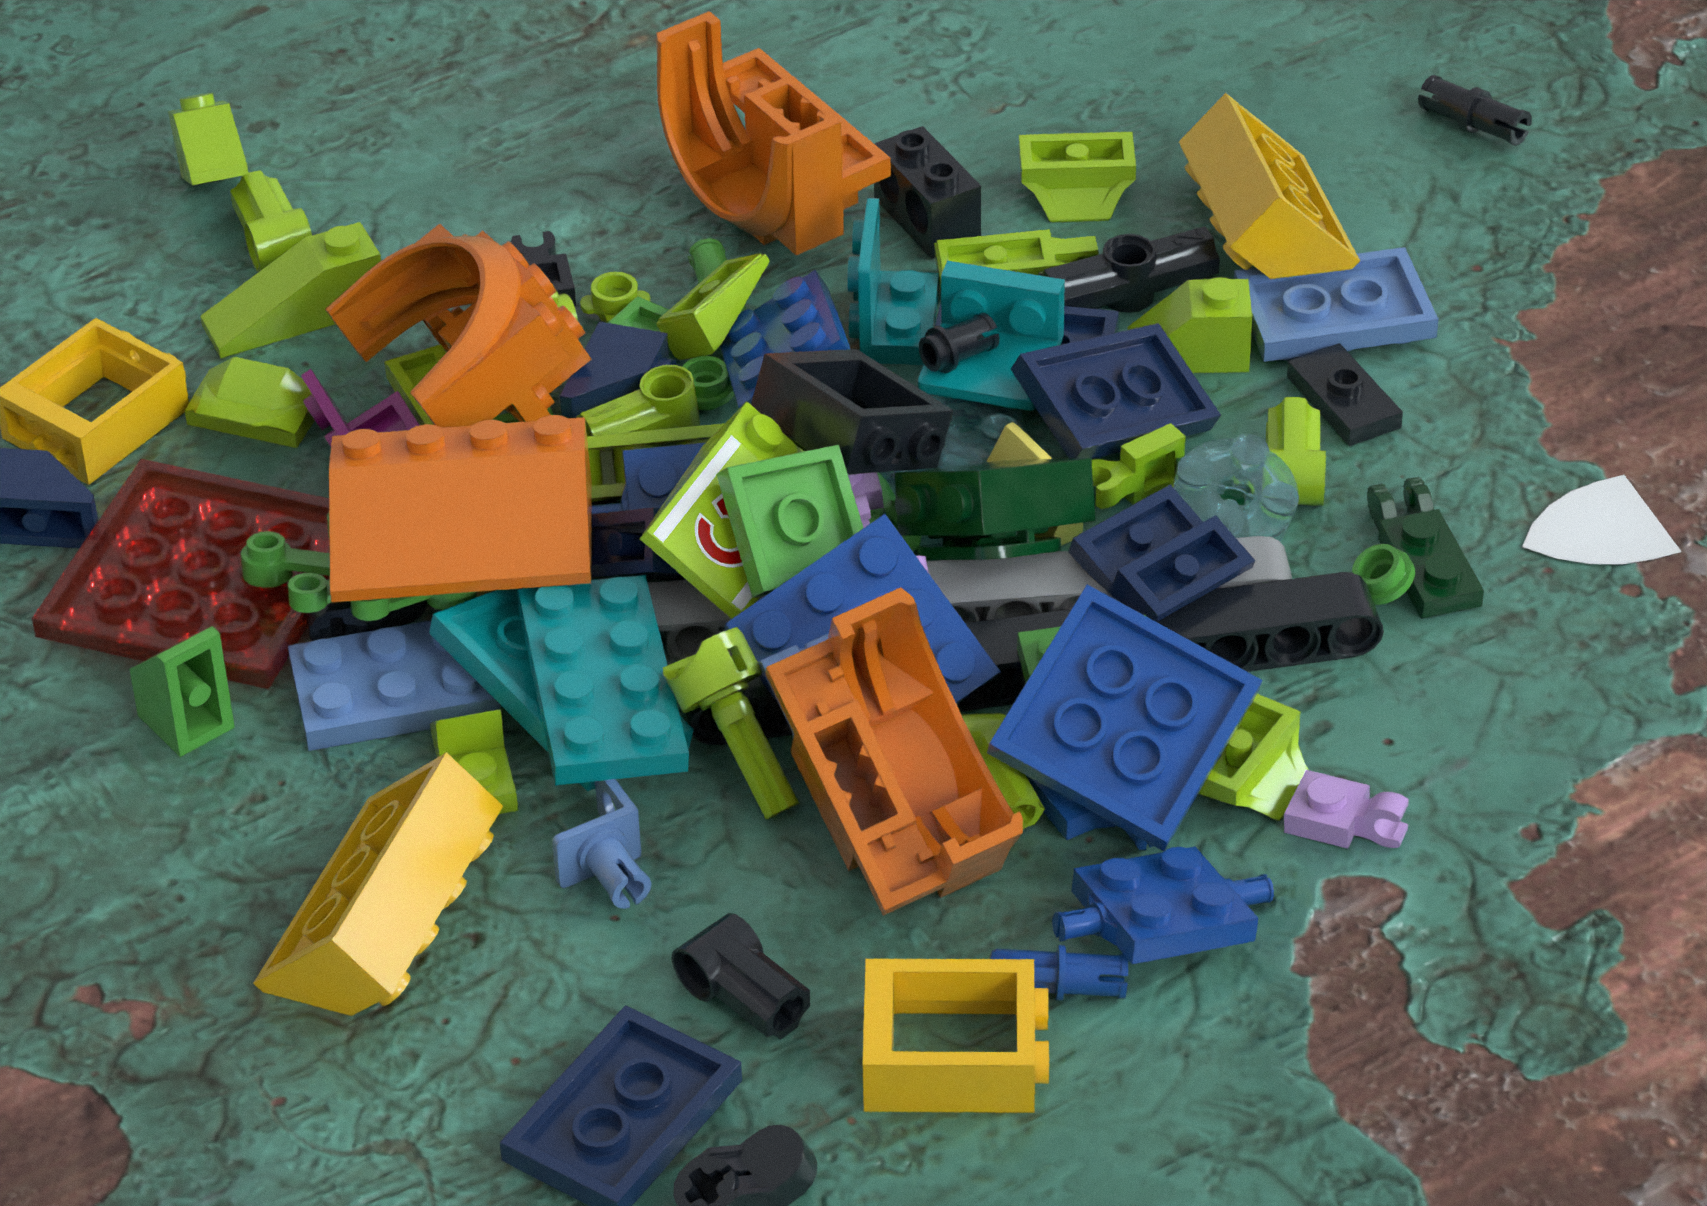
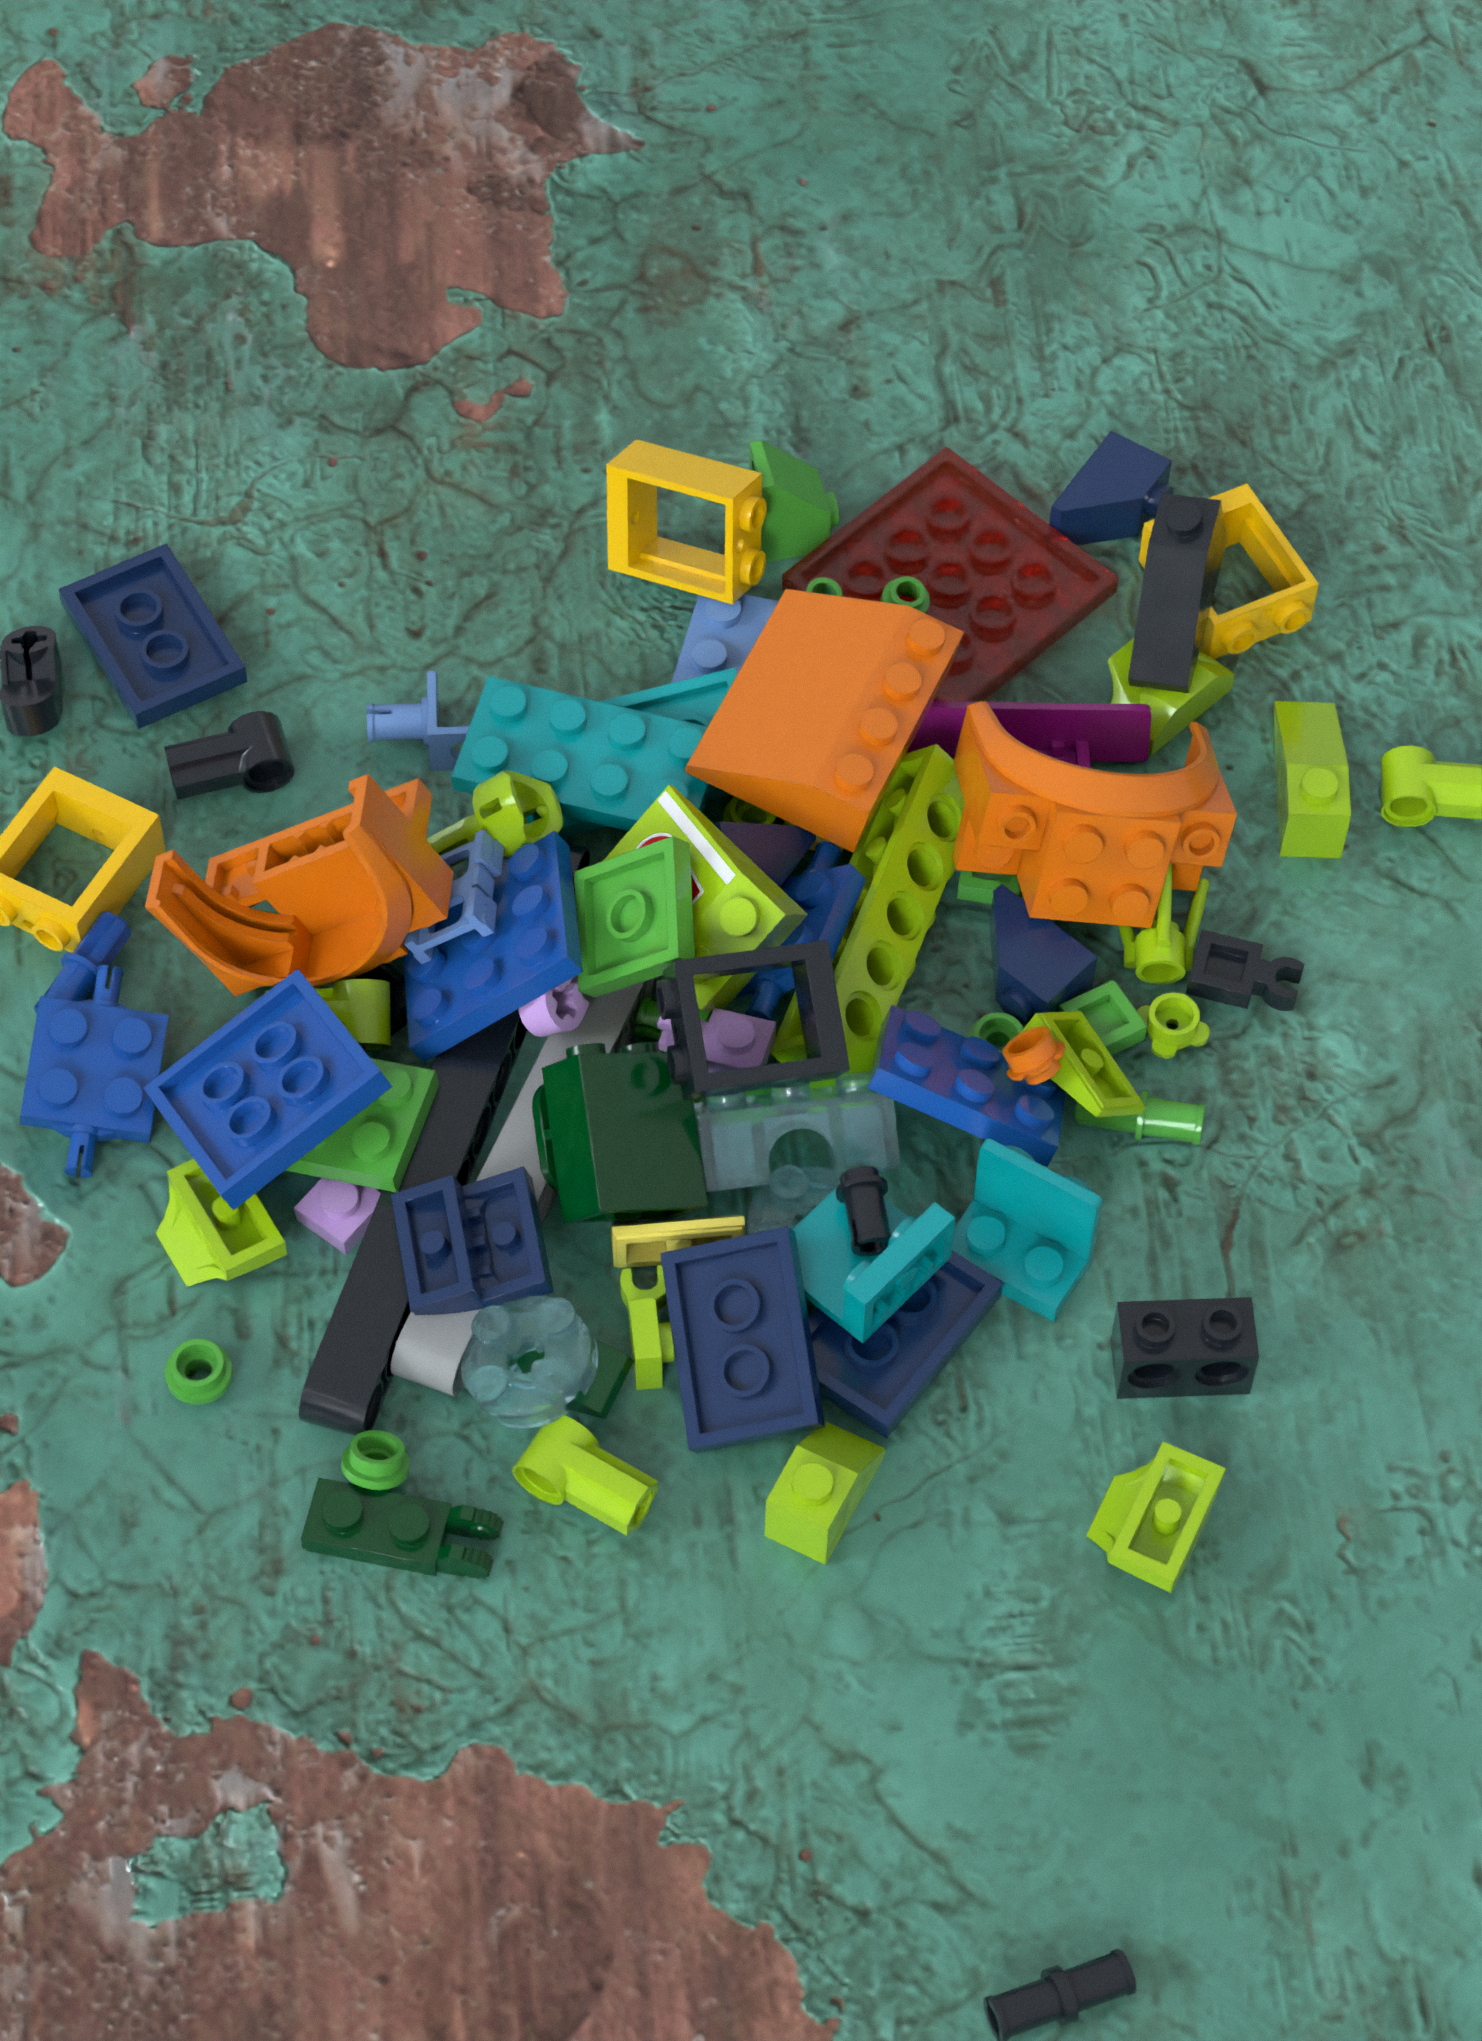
camera: 115 degrees right, 15 degrees up
yellow slope [253,752,503,1016] -> none
lime slope [430,709,518,814] -> none
lime piece [576,365,701,436] -> none
orange piece [656,11,891,256] -> none
lime hinge [934,229,1099,291] -> none
black piece [1038,226,1220,313] -> none
yellow slope [1179,93,1360,279] -> none
medium blue plate [1234,247,1439,362] -> none
lavender plate [1284,770,1409,849] -> none
black plate [1287,343,1403,446] -> none
white sticker [1522,475,1681,565] -> none
none -> bright green plate [165,1338,233,1405]
none -> yellow window [606,439,767,605]
none -> orange plate [1002,1026,1066,1085]
none -> black slope [1128,493,1228,693]

